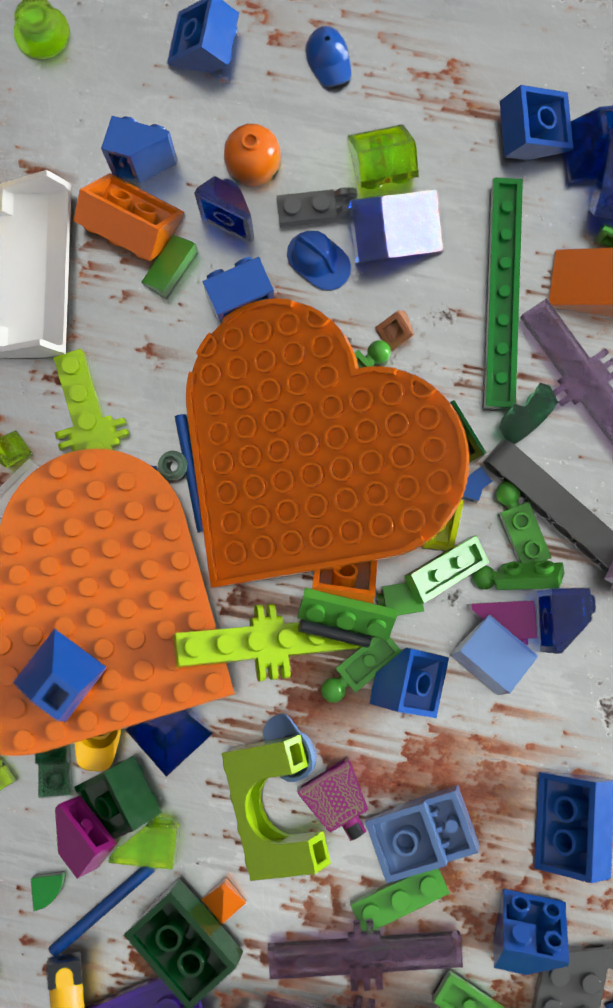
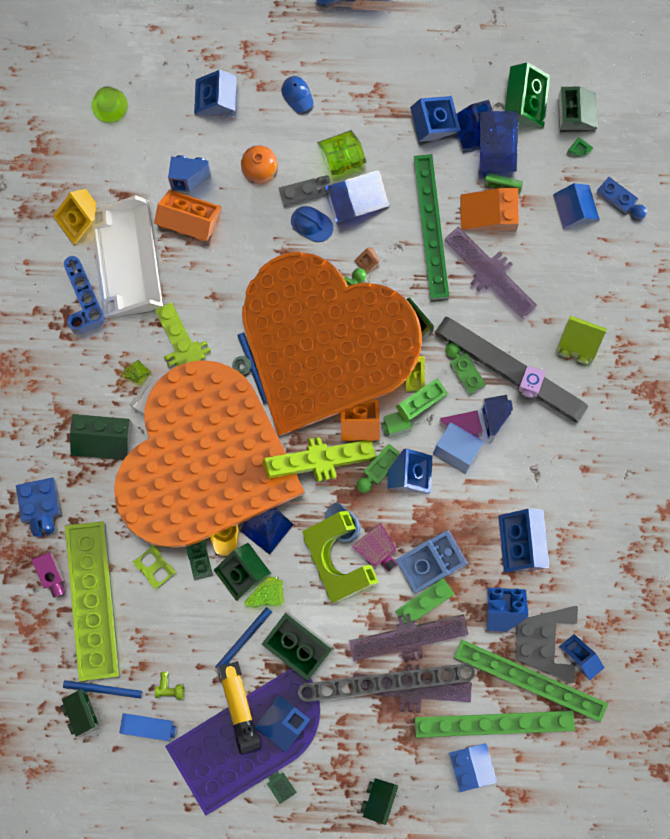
camera: 10 degrees left, 5 degrees down
blue slope [13,629,107,722] -> none
green tile [31,872,65,911] -> none
magenta slope [55,795,117,879] -> none
bright green slope [141,235,198,298] -> none
clear blue slope [194,176,254,243] -> none
blue slope [202,257,274,321] -> none
orange slope [202,877,246,924] -> none
bright green plate [297,588,397,640] -> none
black piece [298,619,371,648] -> none
blue piece [462,467,493,503] -> none
bright green plate [472,560,565,590] -> none
clear green slope [499,383,558,444] -> none

